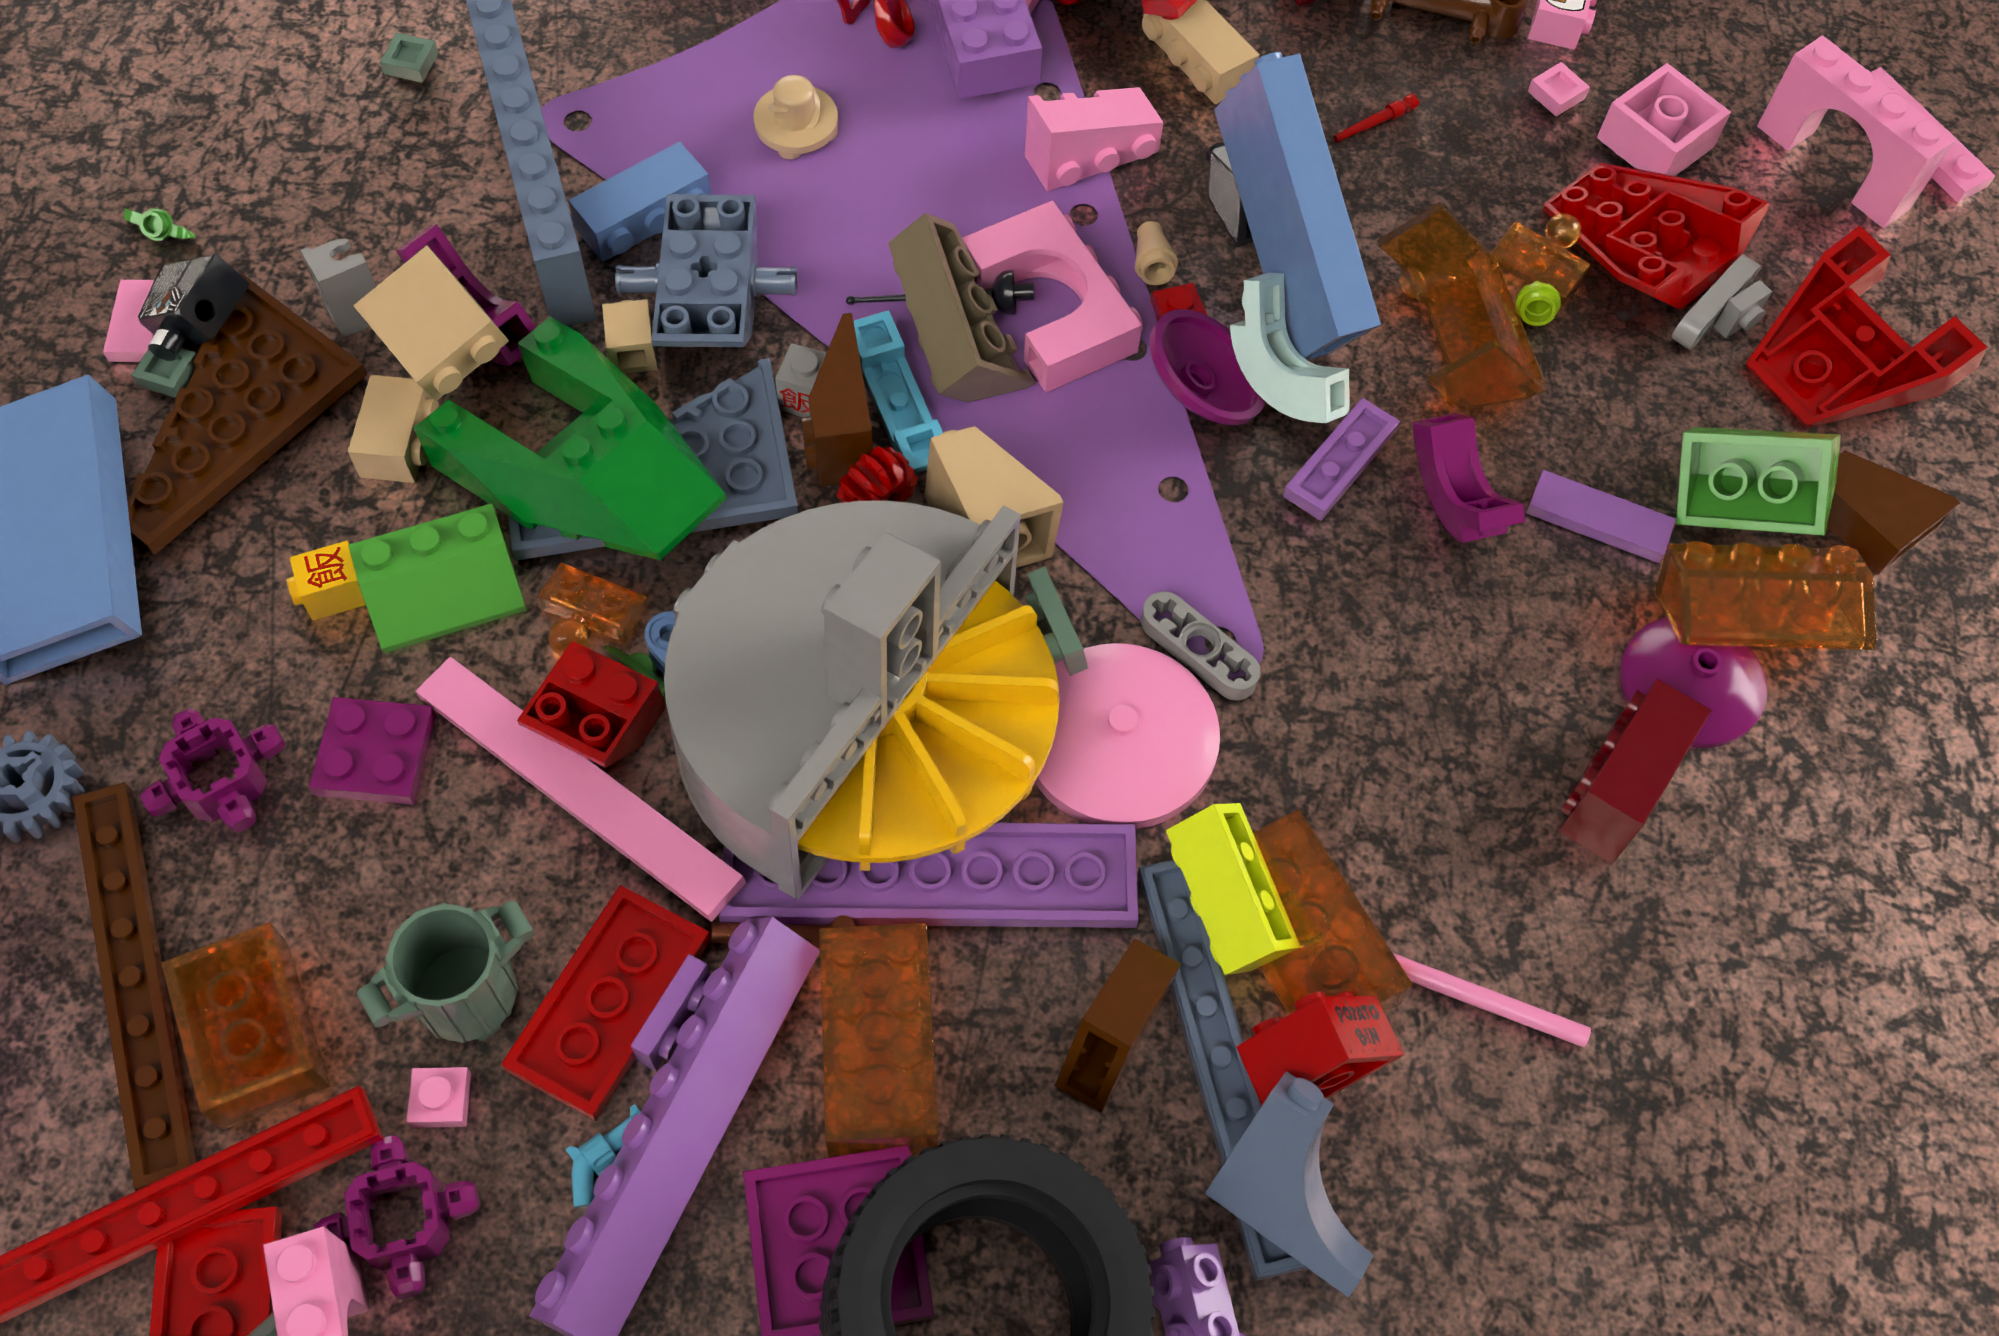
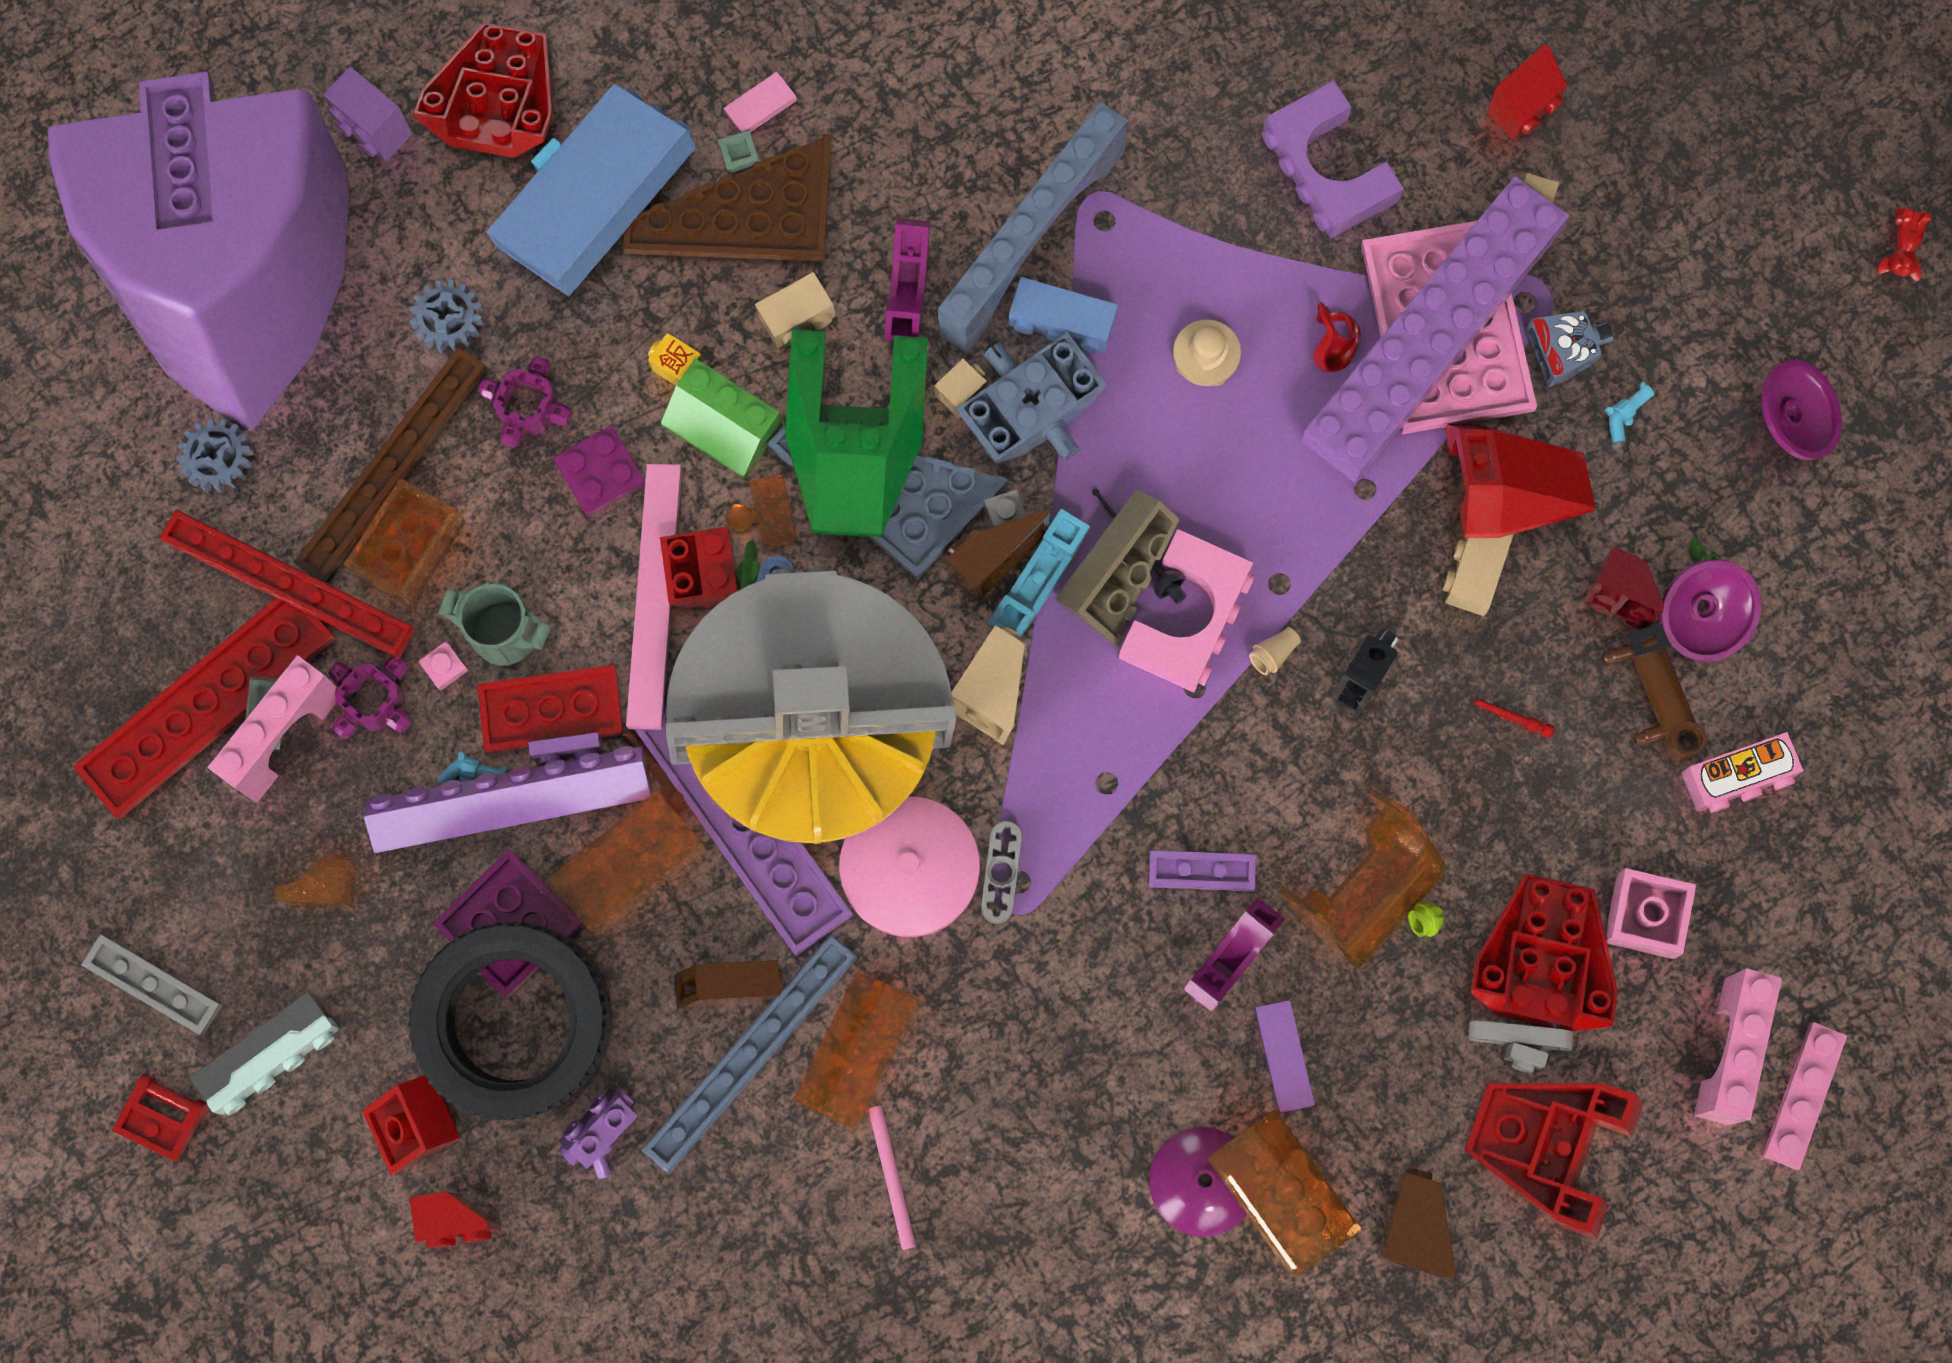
camera: 60 degrees right, 15 degrees up
bright green piece [123,208,196,241] -> none
black torso [138,254,250,361] -> none
light grey hinge [300,239,376,338] -> none
tan slope [353,245,509,401] -> none
sand green plate [380,32,439,83] -> none
red gear [836,446,919,503] -> none
sand green plate [1024,566,1088,676] -> none
bright pink wedge [1025,87,1163,192] -> none
magenta dish [1150,309,1265,425] -> none
red plate [1151,282,1208,321] -> none
neon yellow brick [1166,803,1301,976] -> none
sand blue arch [1205,1071,1374,1298] -> none
medium blue brick [1214,52,1381,360] -> none
light aqua arch [1230,273,1350,423] -> none
red brick [1236,991,1404,1105] -> none
clear orange plate [1489,213,1590,304] -> none
bright pink plate [1528,62,1590,116] -> none
dark red brick [1559,679,1712,864] -> none
bright green slope [1676,427,1841,536] -> none

